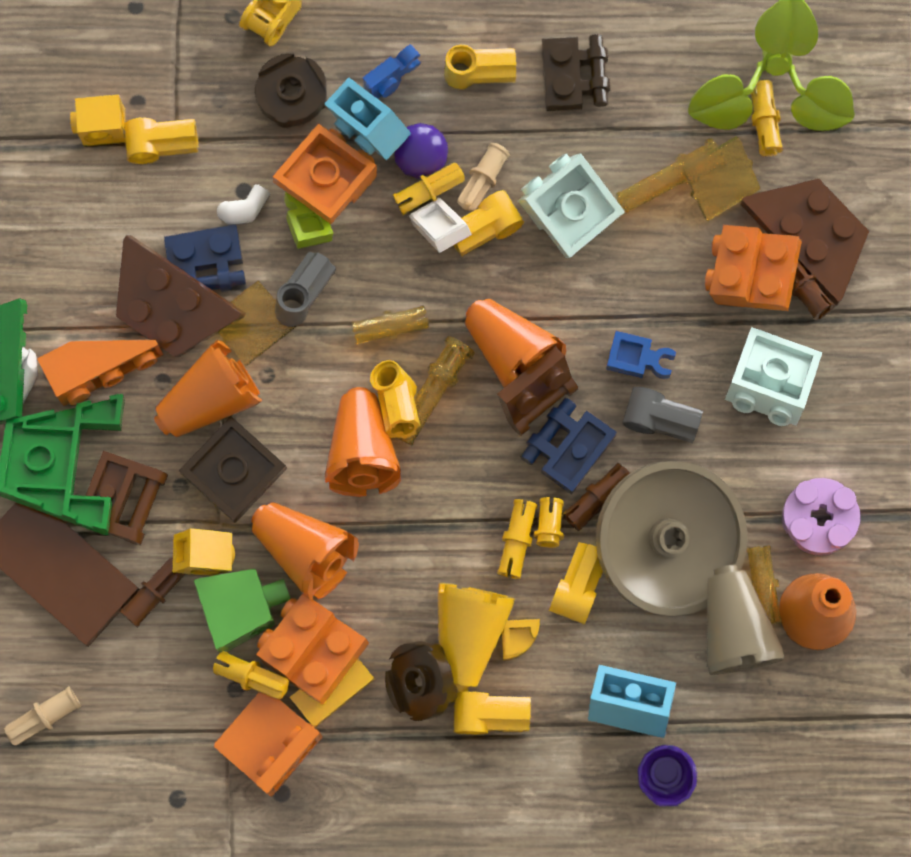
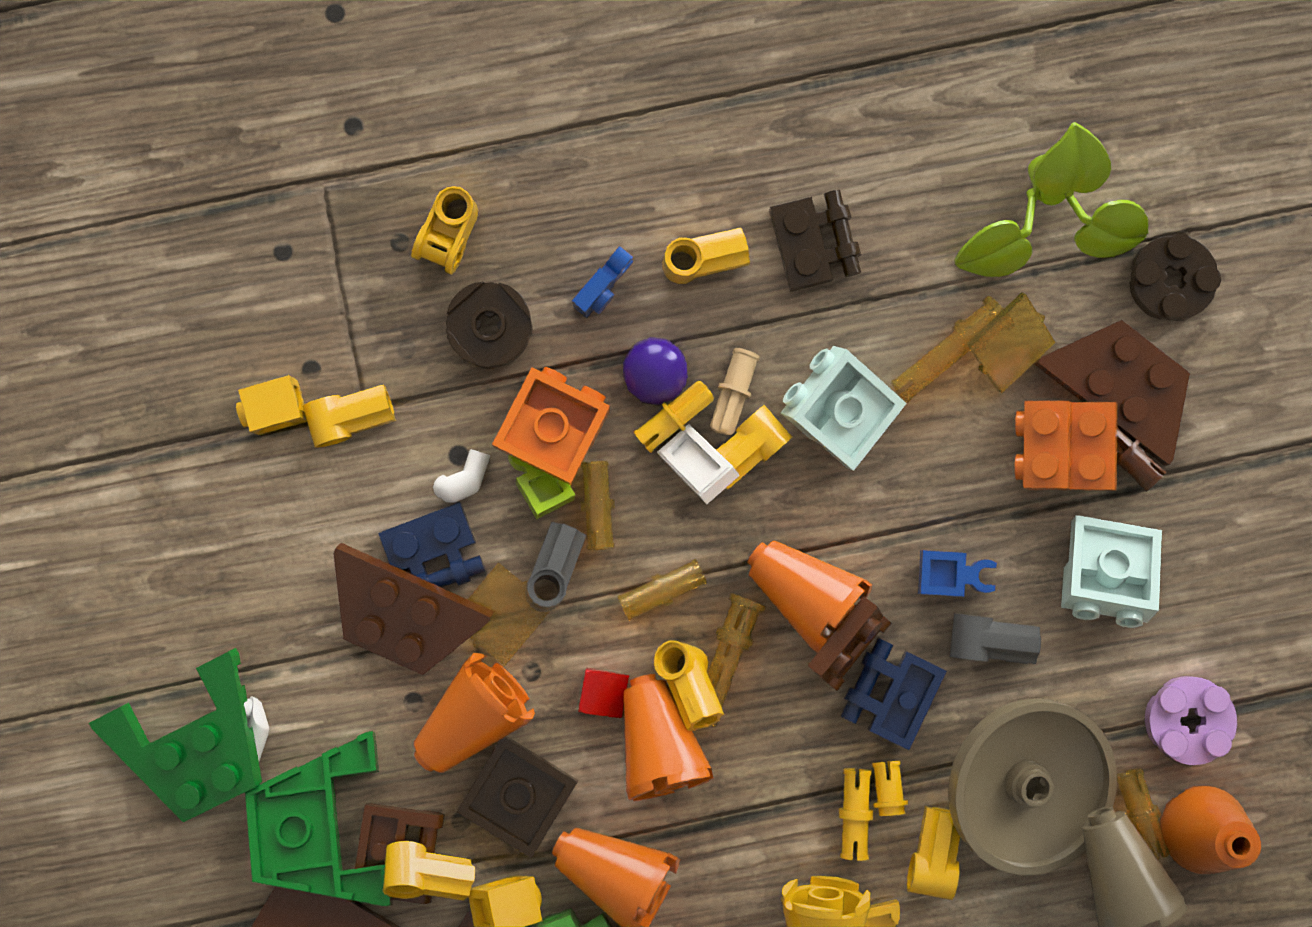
camera: 15 degrees left, 10 degrees up
orange slope [37,340,163,406] -> none
medium azure brick [324,78,411,160] -> none
reddish brown pin [562,463,630,531] -> none
yellow pin [751,80,783,156] -> none
none -> yellow piece [383,841,475,901]
none -> red slope [578,667,629,718]
none -> clear yellow pin [580,461,615,550]
none -> dark brown plate [1129,233,1221,321]

